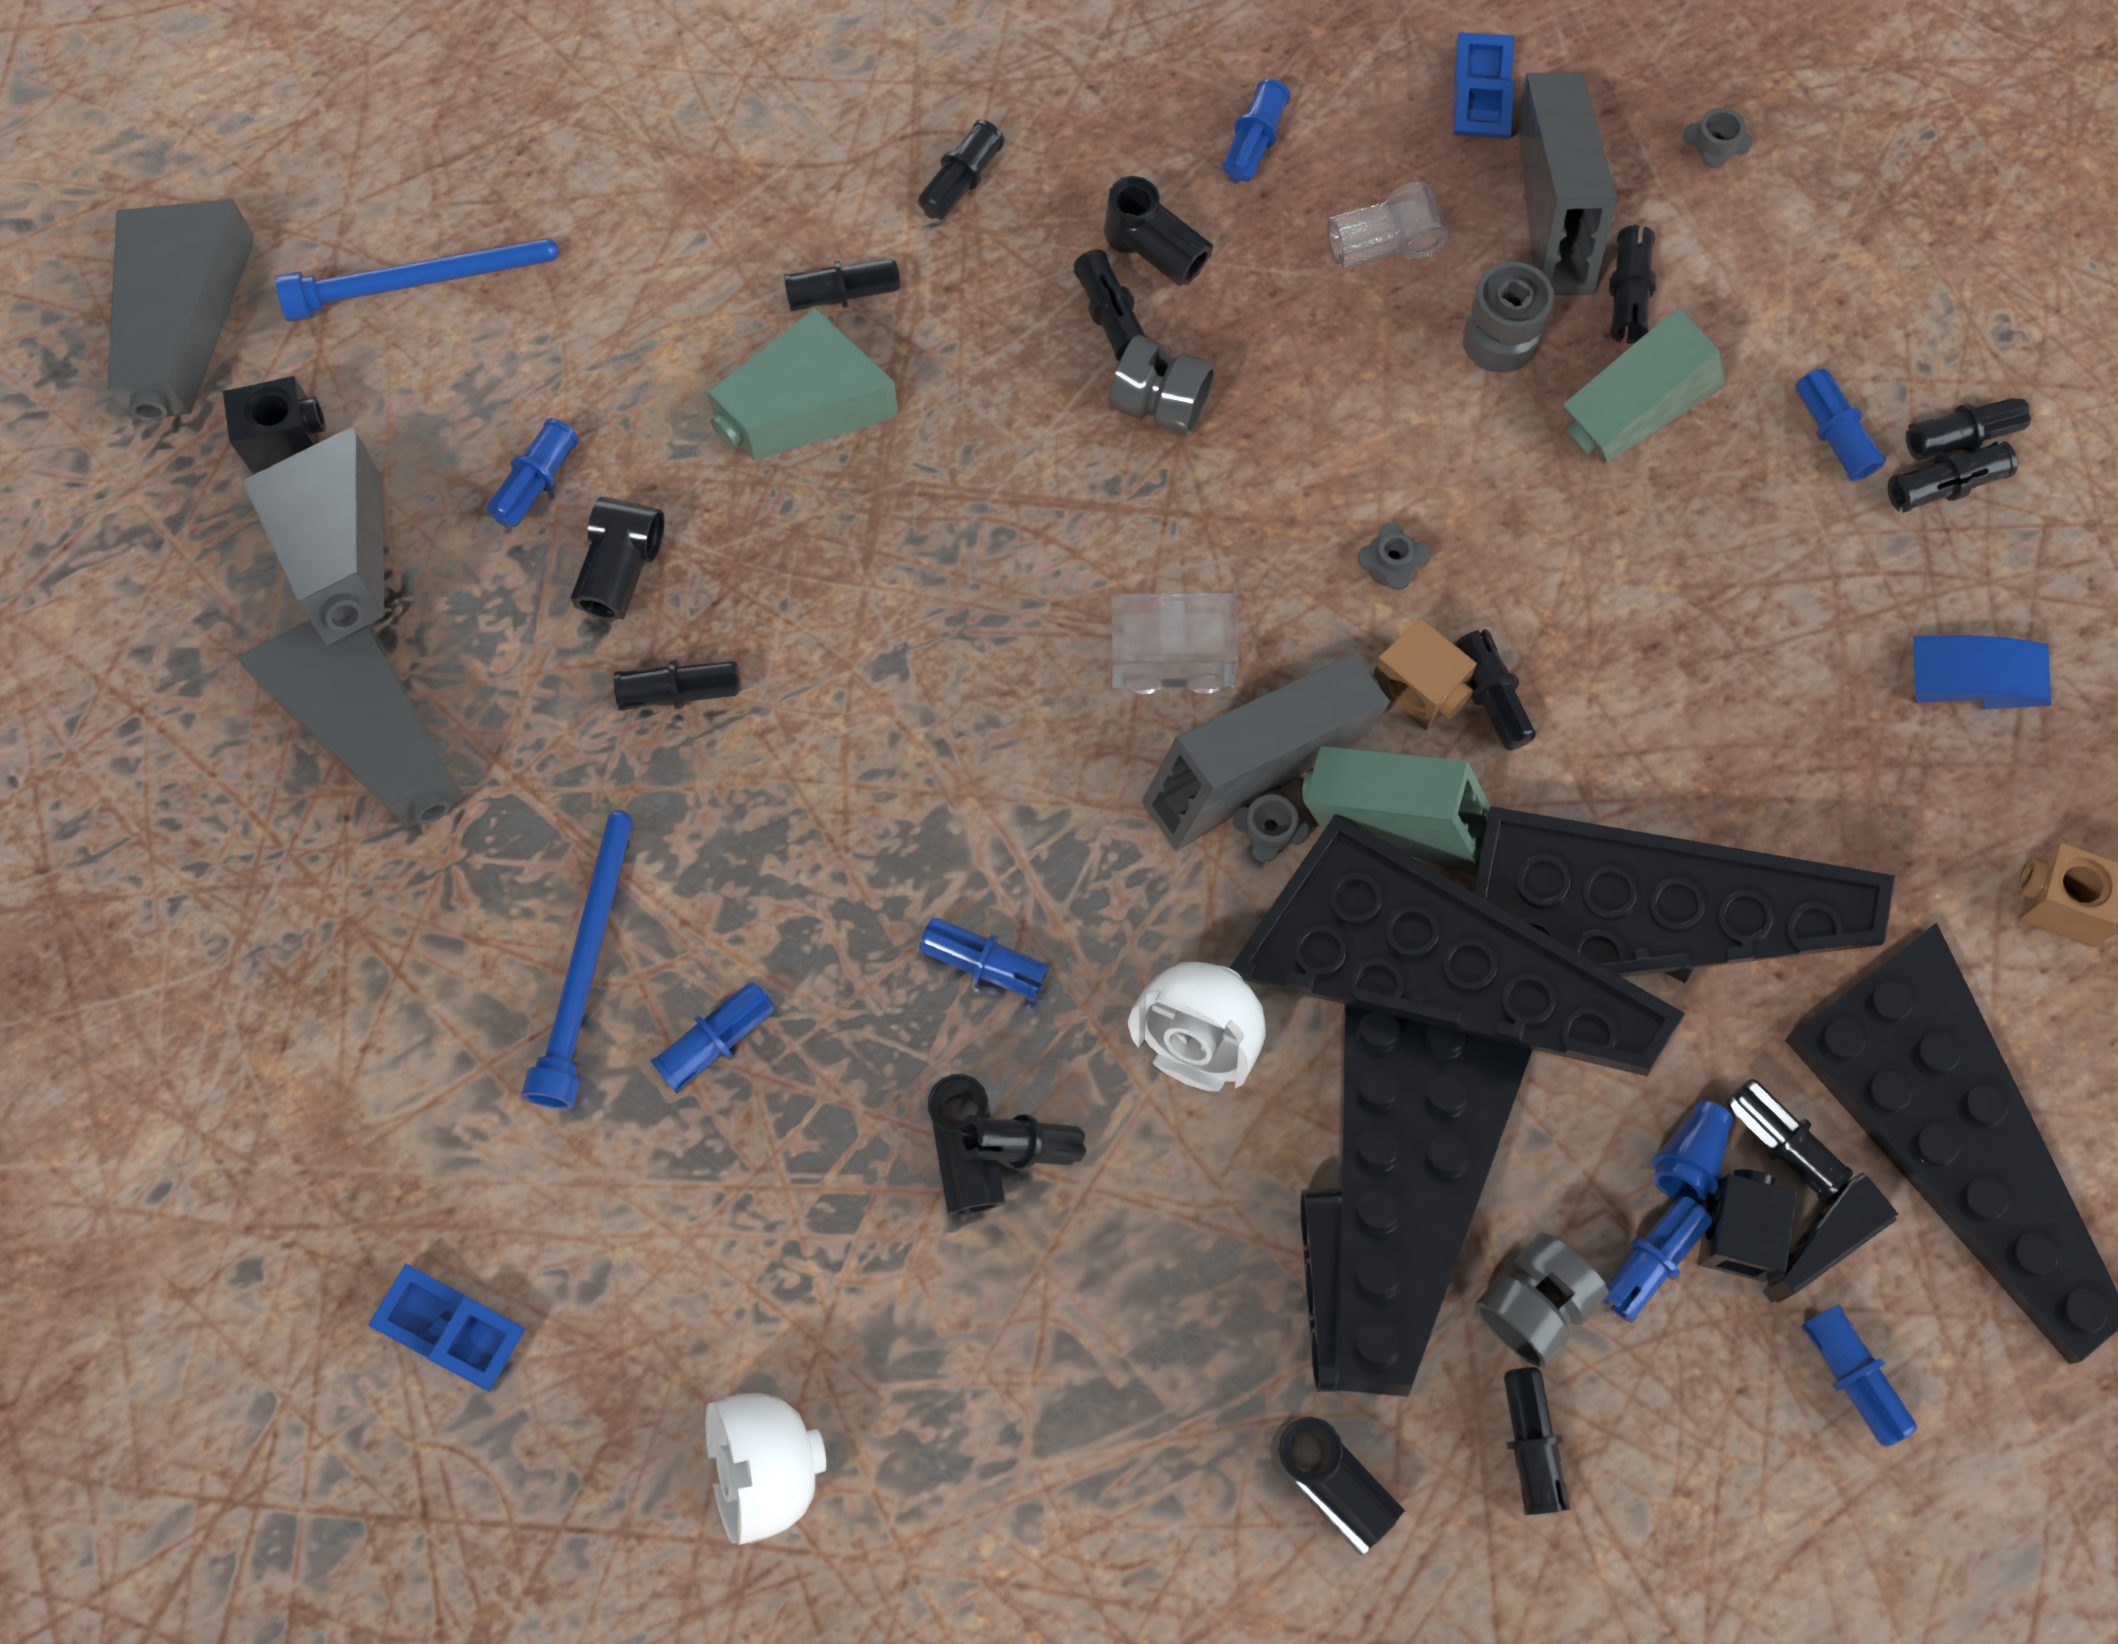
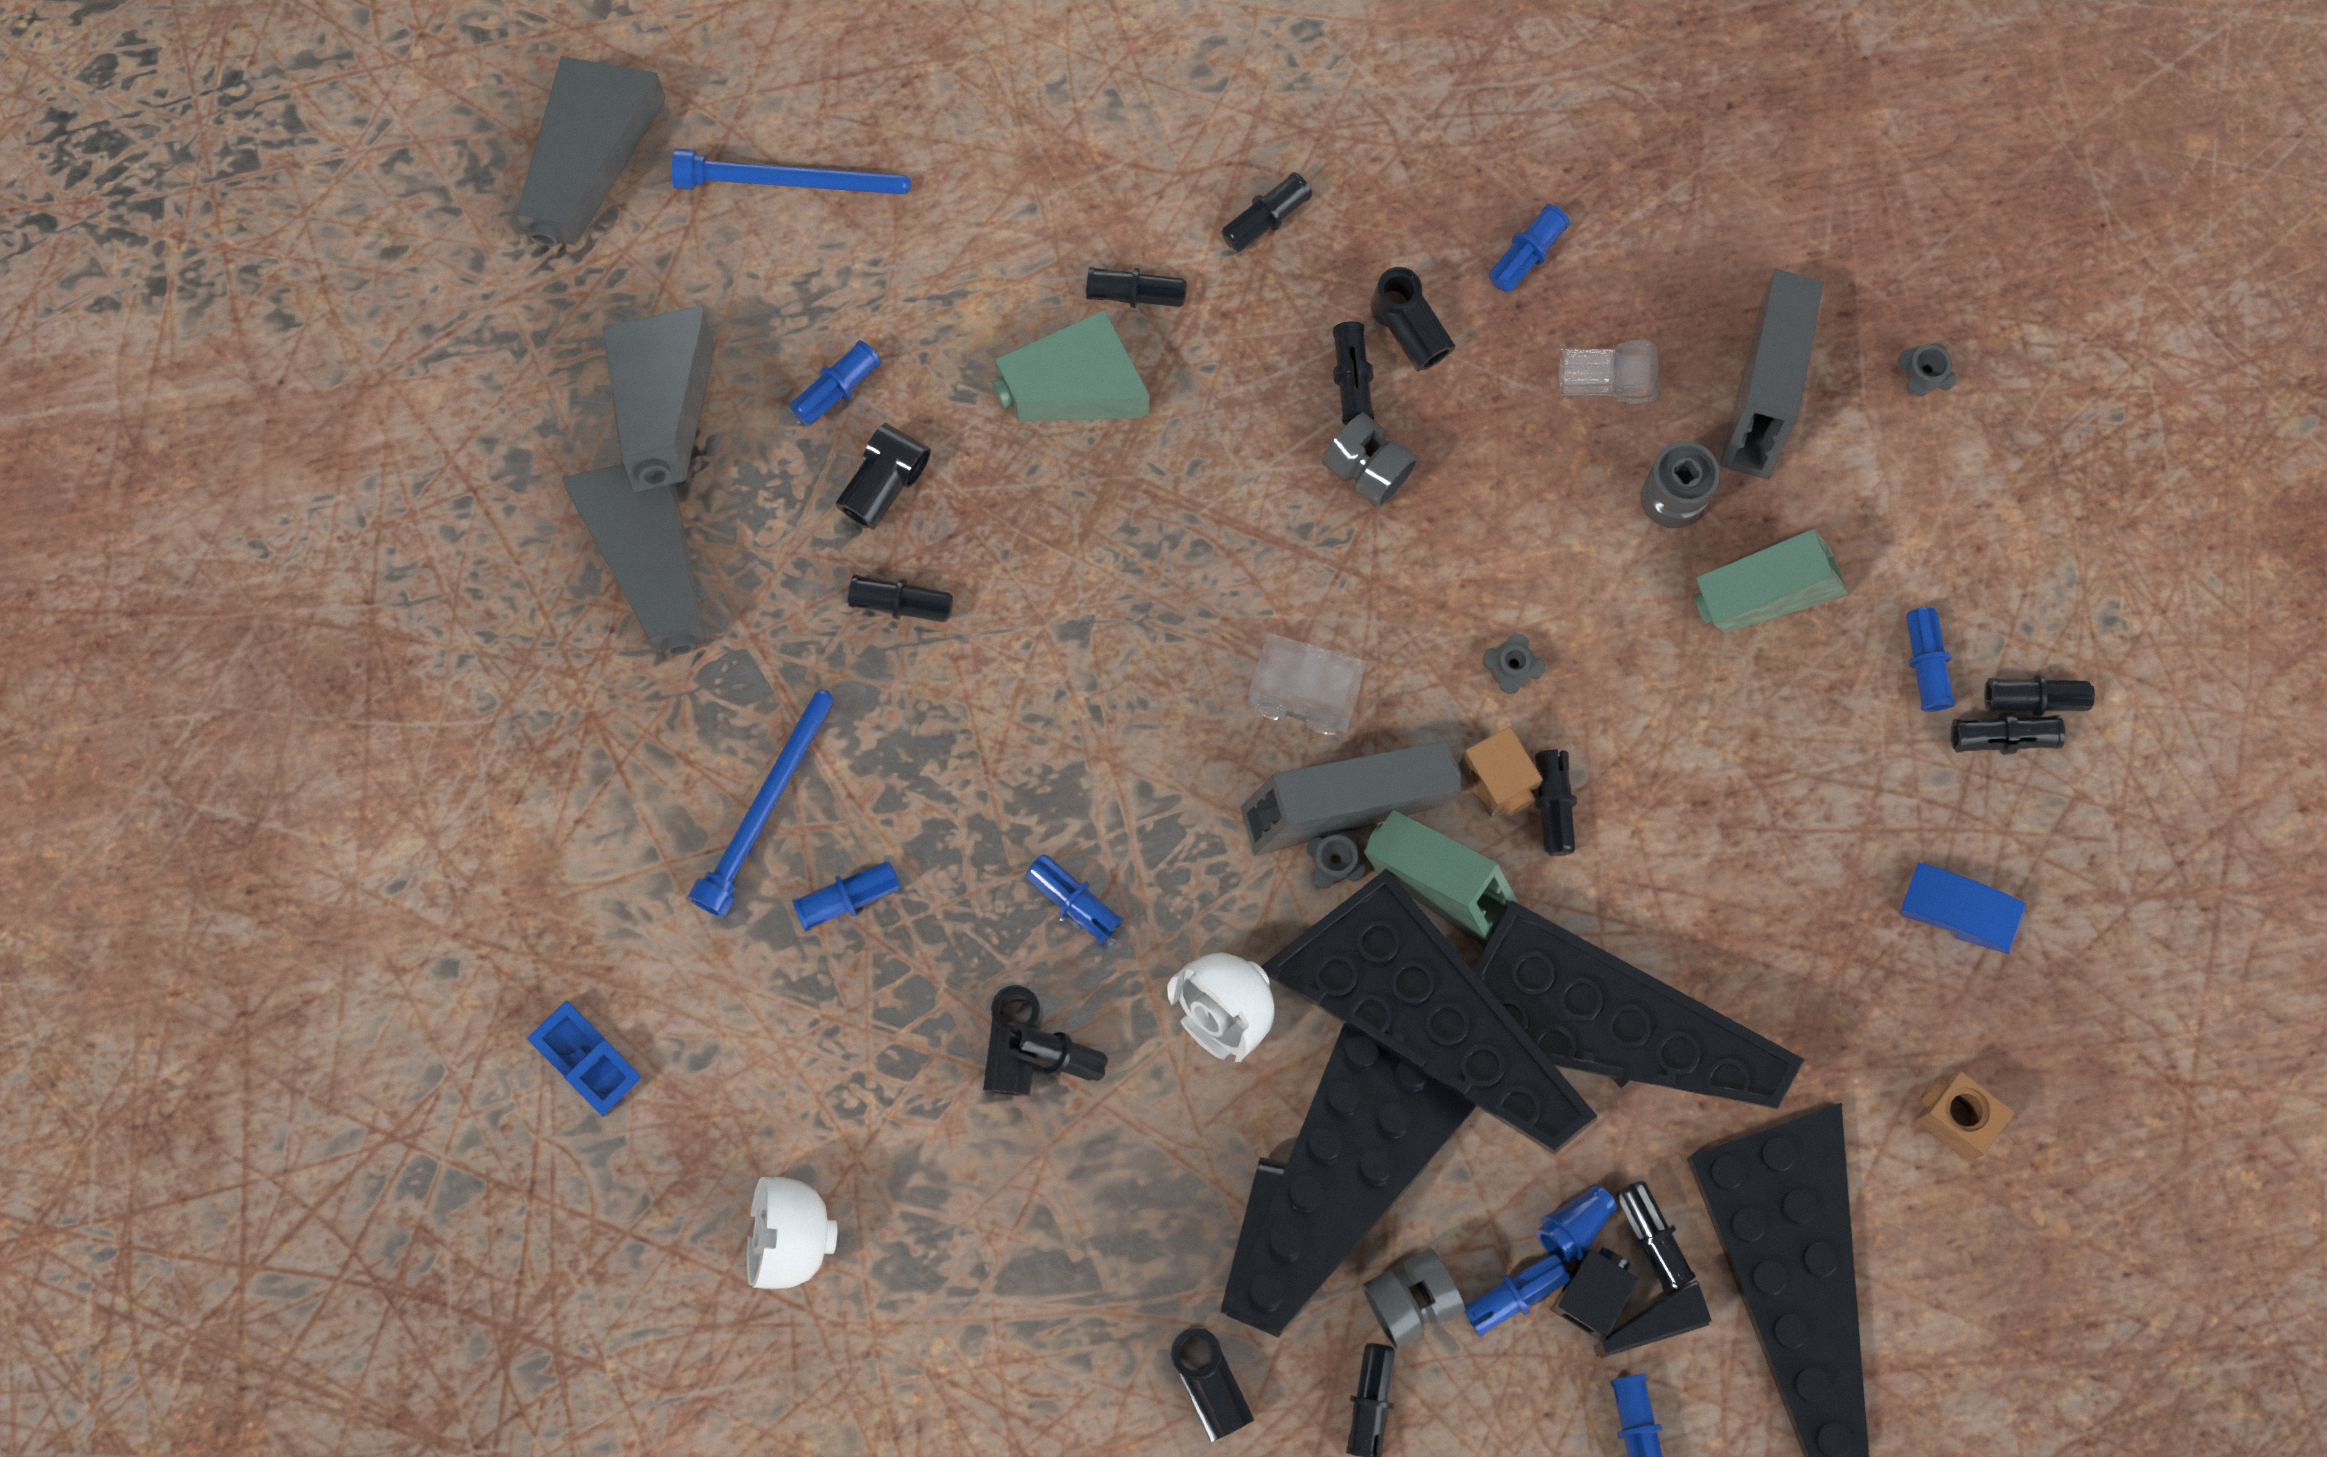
camera: 15 degrees right, 5 degrees up
black brick [223,376,326,472] -> none
blue slope [1453,32,1515,139] -> none
black pin [1609,225,1657,344] -> none

